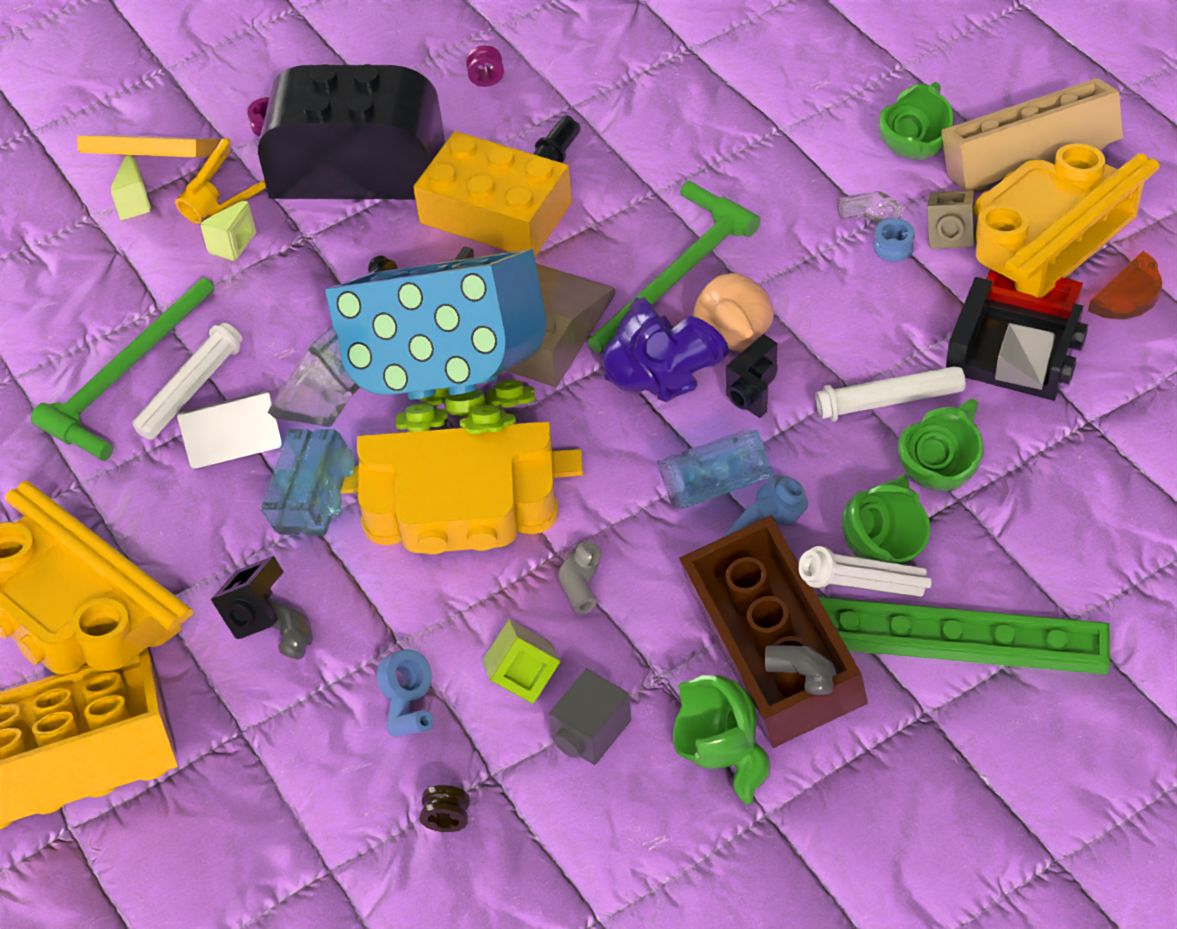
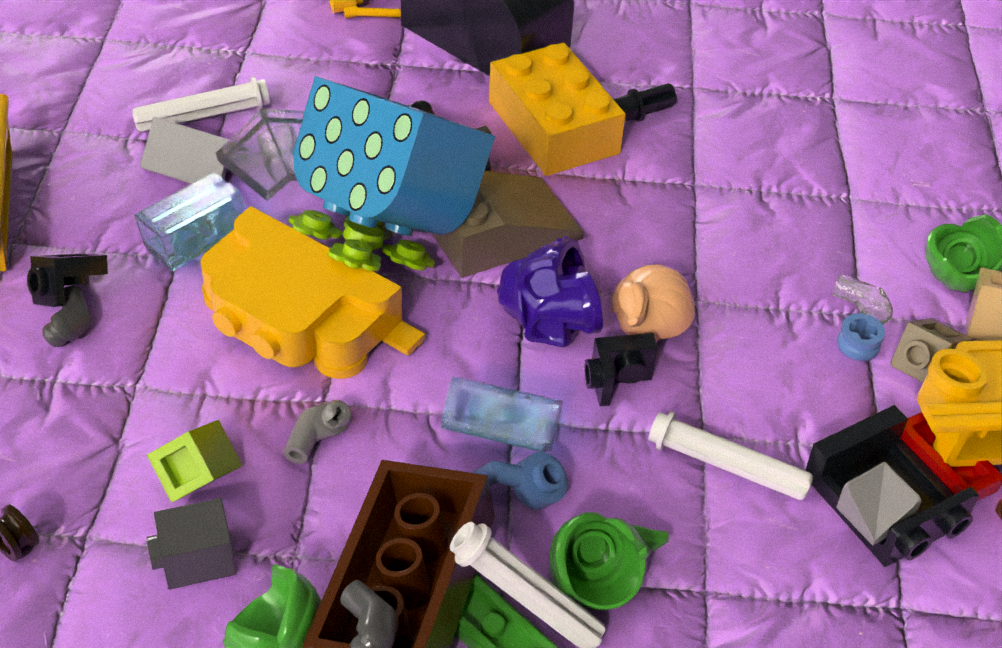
camera: 30 degrees right, 5 degrees down
bright green bar [31,278,214,461] -> none
yellowish green slope [200,200,257,261] -> none
medium blue plate [377,649,434,737] -> none
magenta bush [466,45,504,87] -> none
bright green bar [588,181,761,353] -> none
bright green hair [898,398,984,492] -> none

